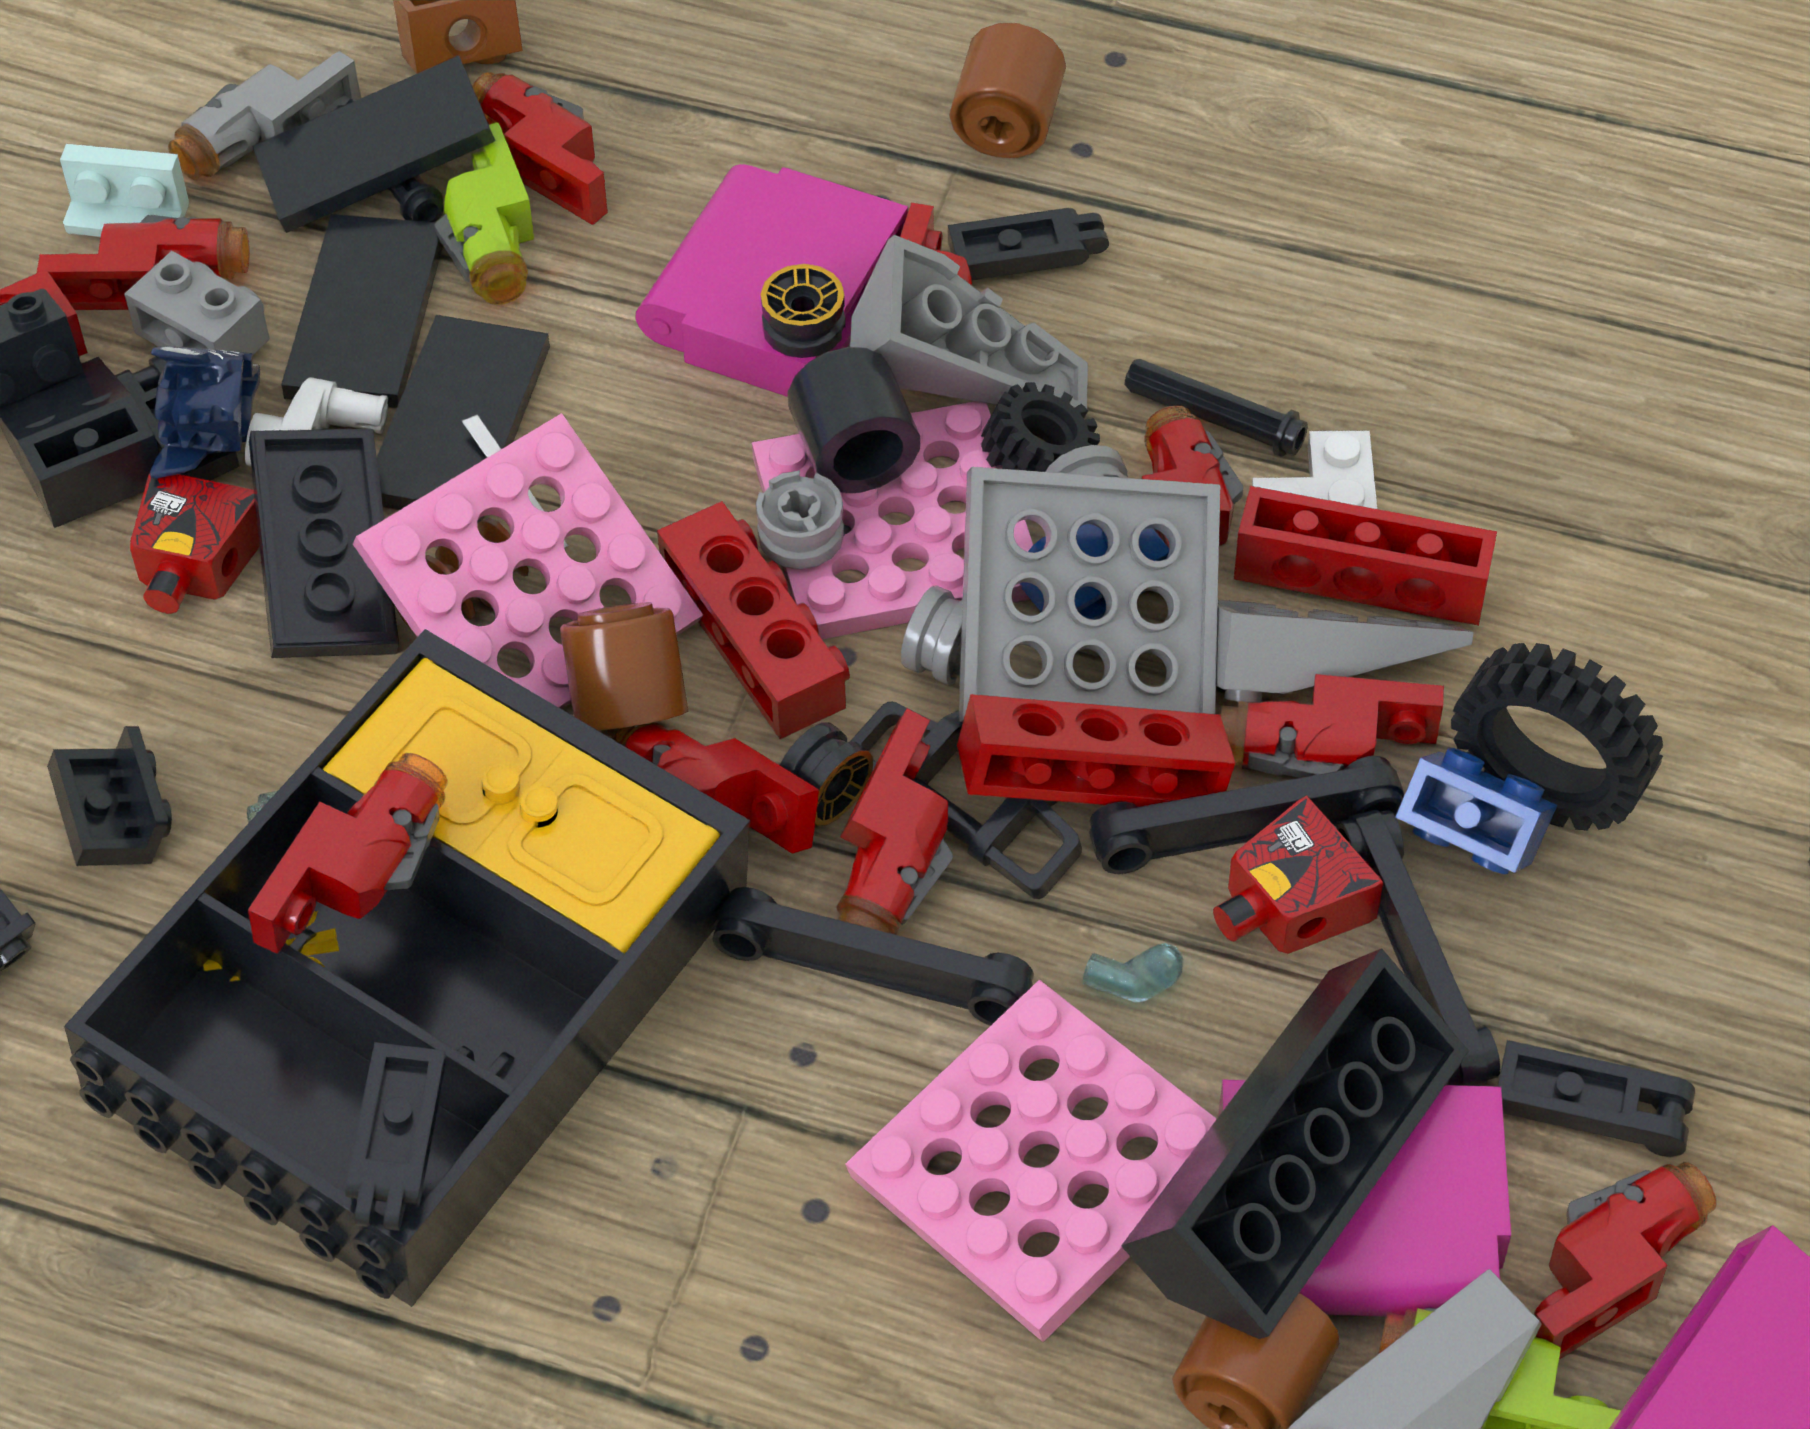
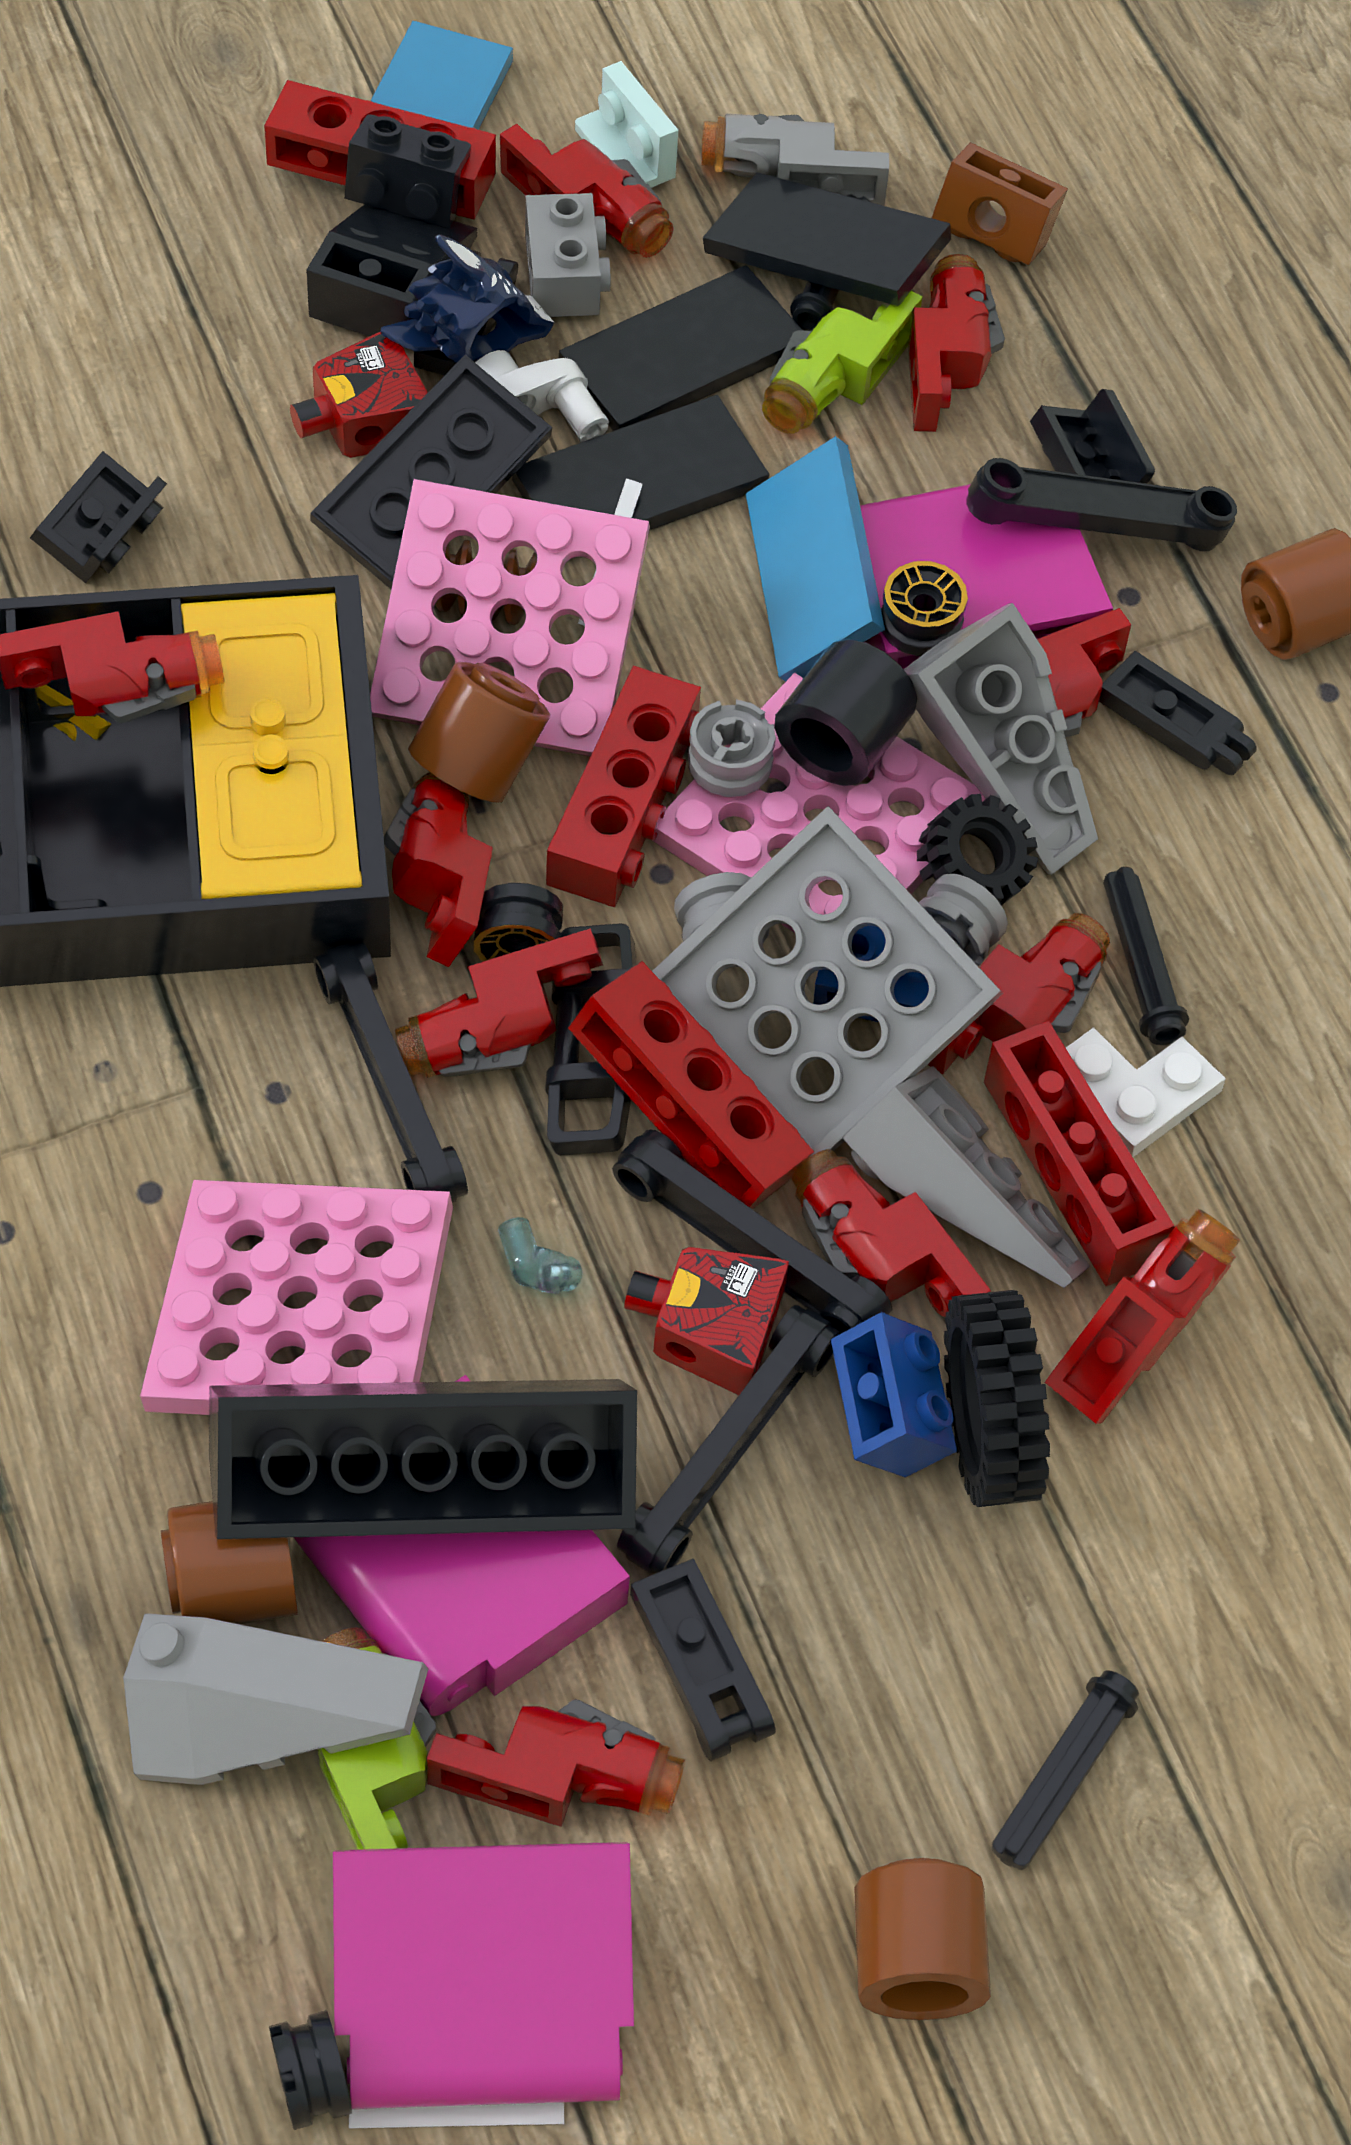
camera: 45 degrees right, 5 degrees up
none -> dark azure tile [746,436,885,682]
none -> black piece [966,458,1237,551]
none -> black bracket [1030,389,1155,484]
none -> red plate [1044,1208,1240,1424]

